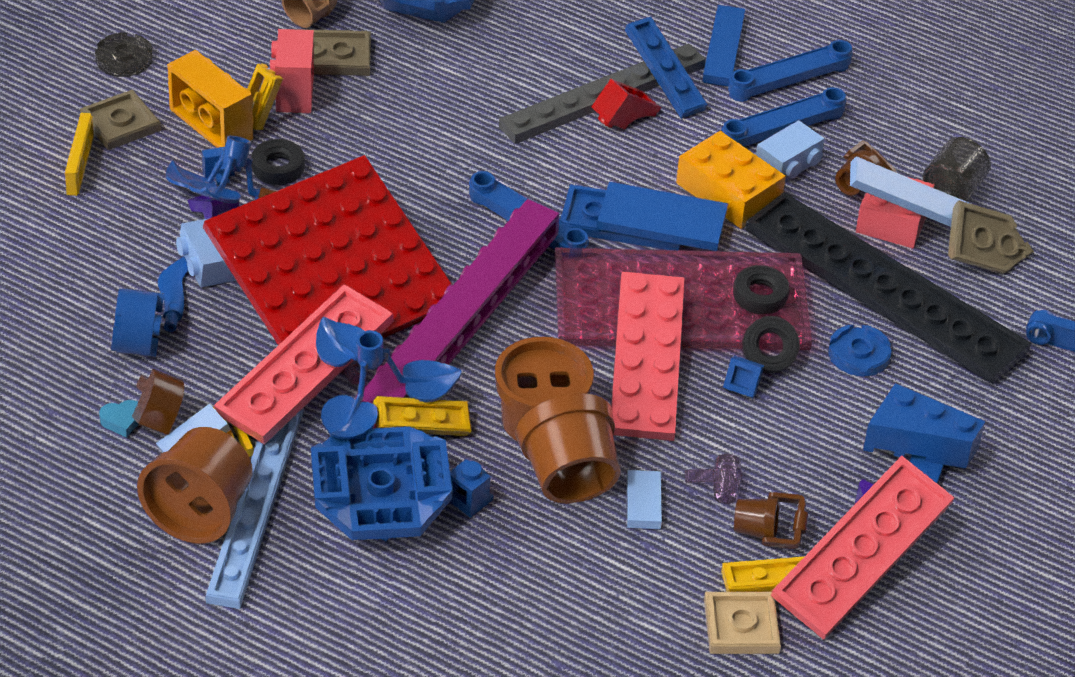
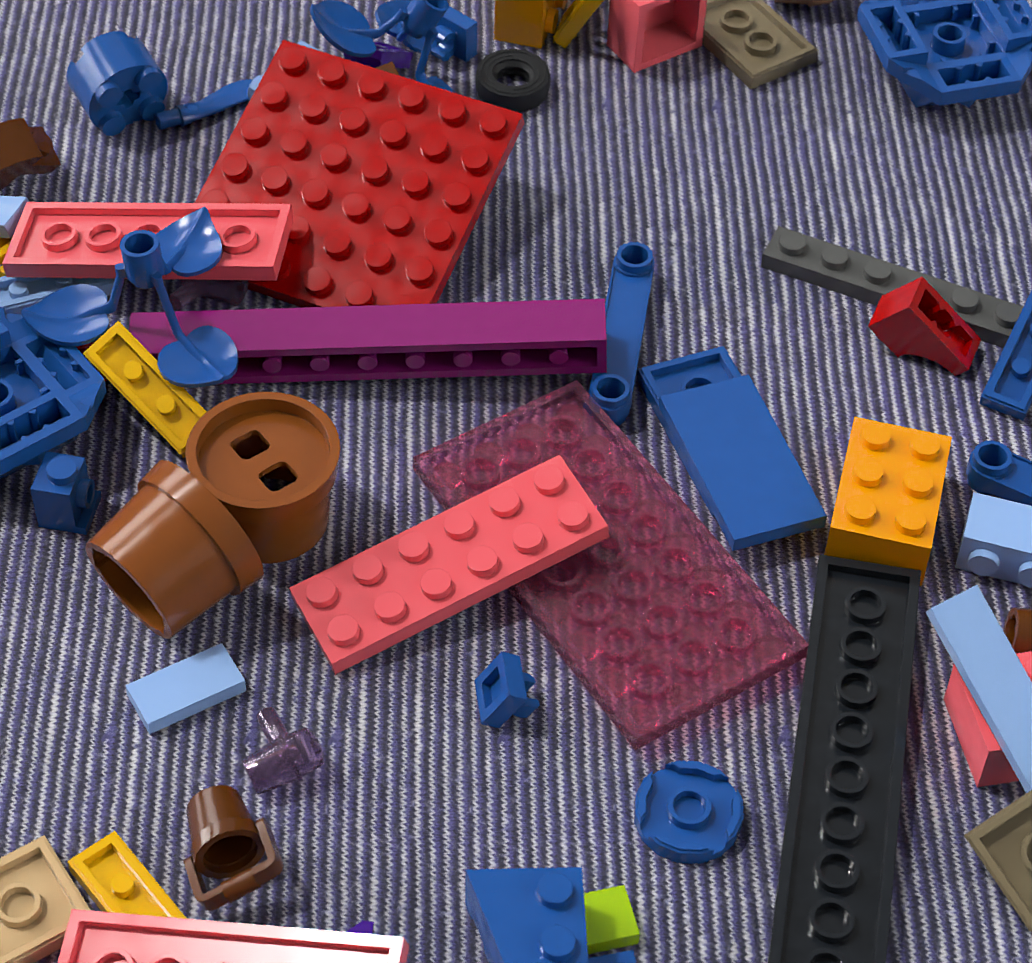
camera: 60 degrees right, 5 degrees up
black tyre [733,265,790,314] -> none
black tyre [742,316,800,373] -> none

